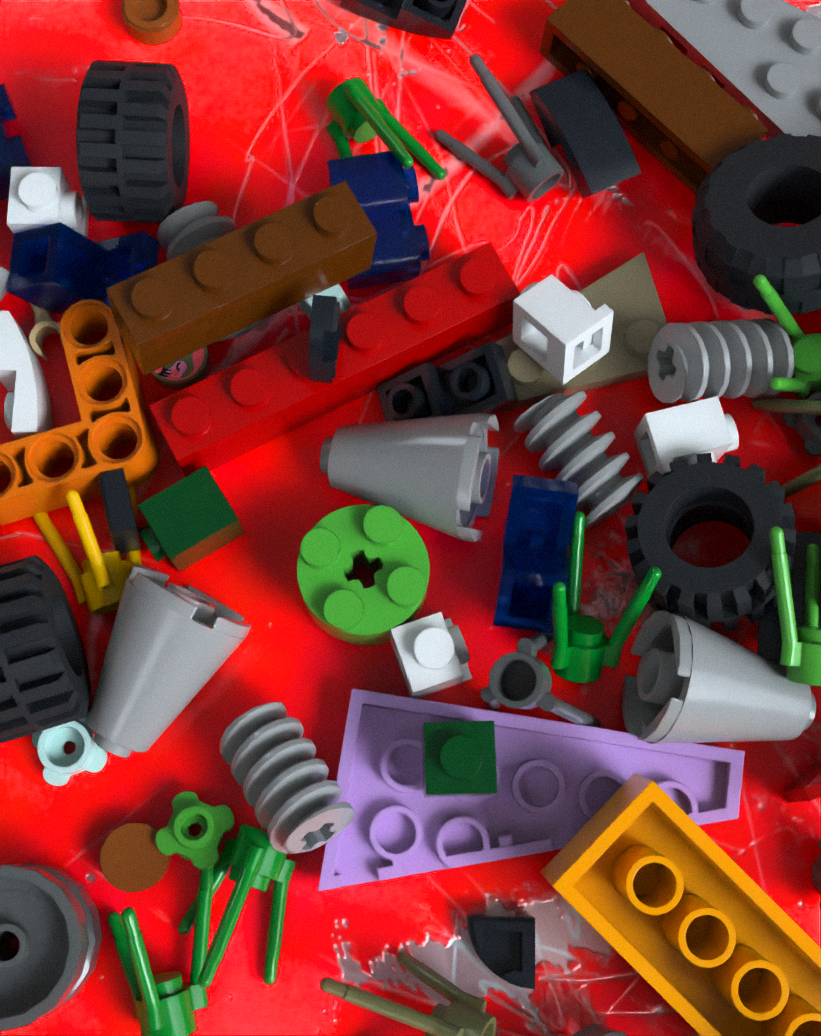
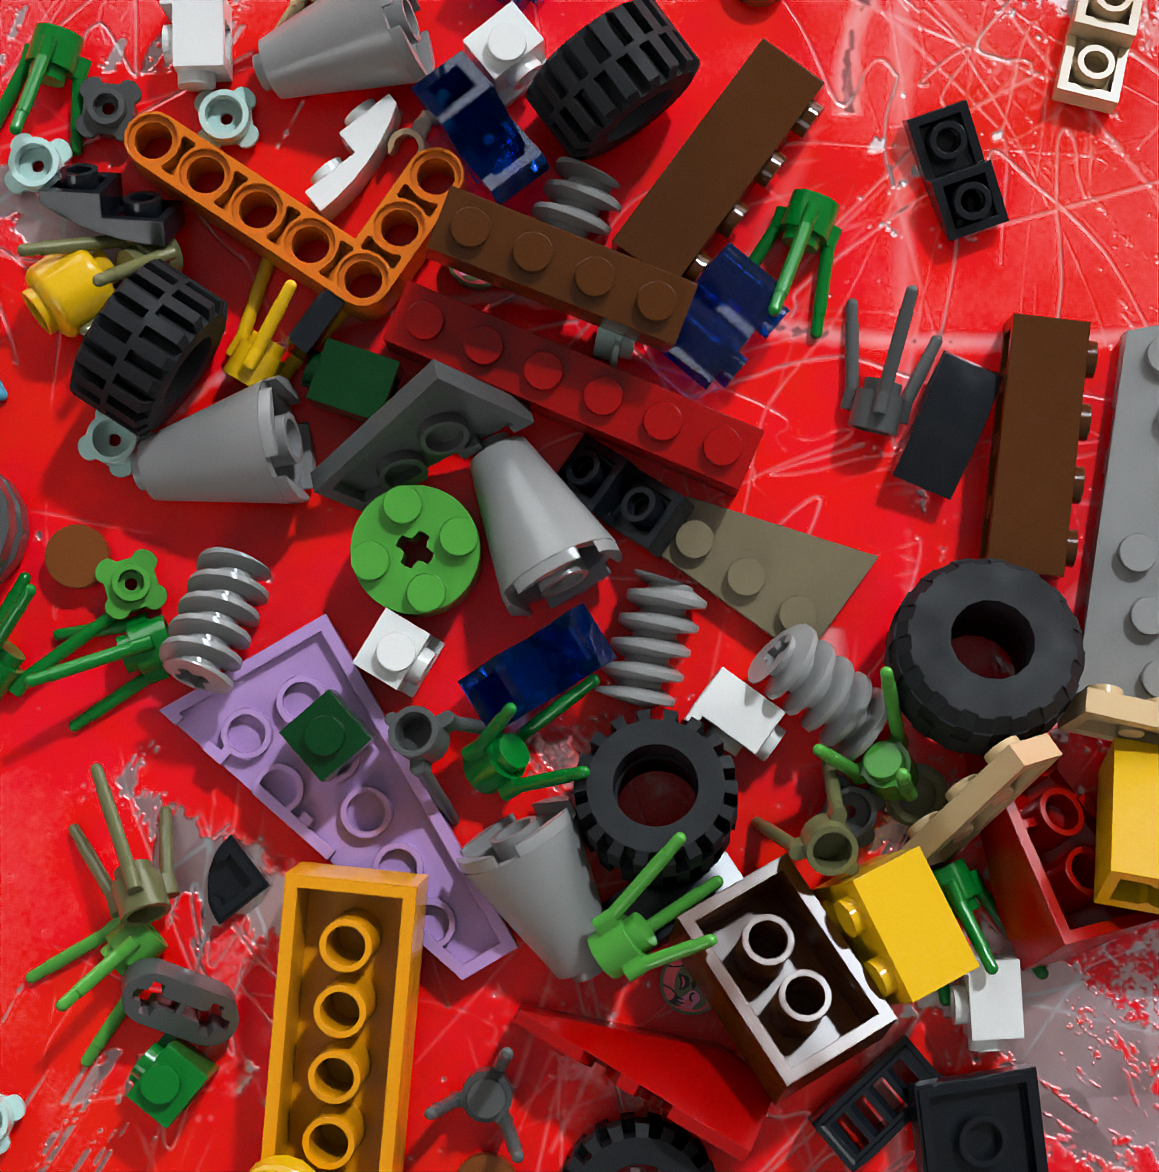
camera: 60 degrees right, 10 degrees up
black tile [308,295,342,383] -> none
white brick [513,274,614,385] -> none
none -> dark grey wing [310,359,534,512]
none -> reddish brown brick [611,38,825,283]

